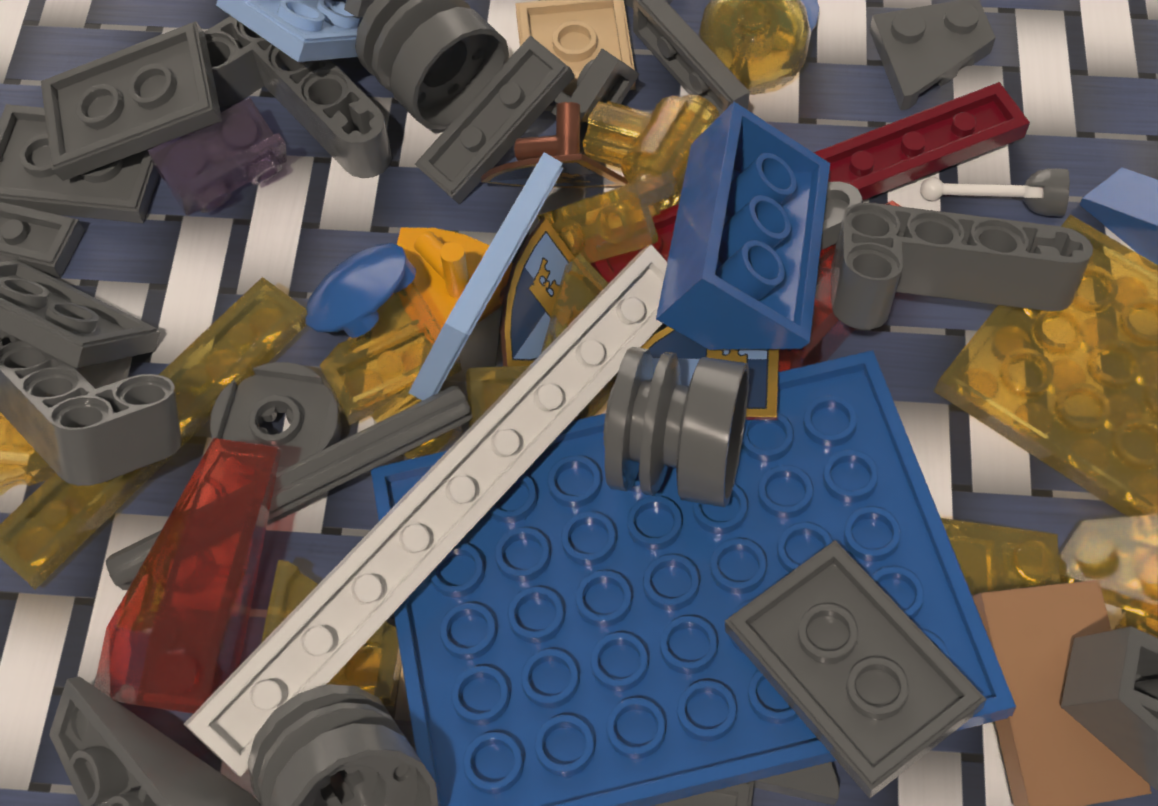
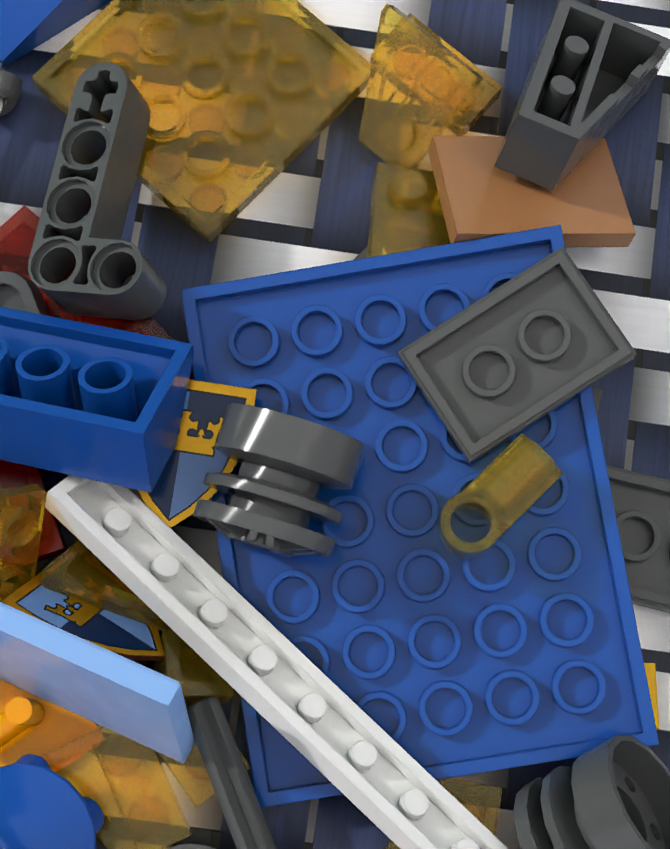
camera: 95 degrees left, 15 degrees up
none -> clear yellow piece [439,433,563,559]

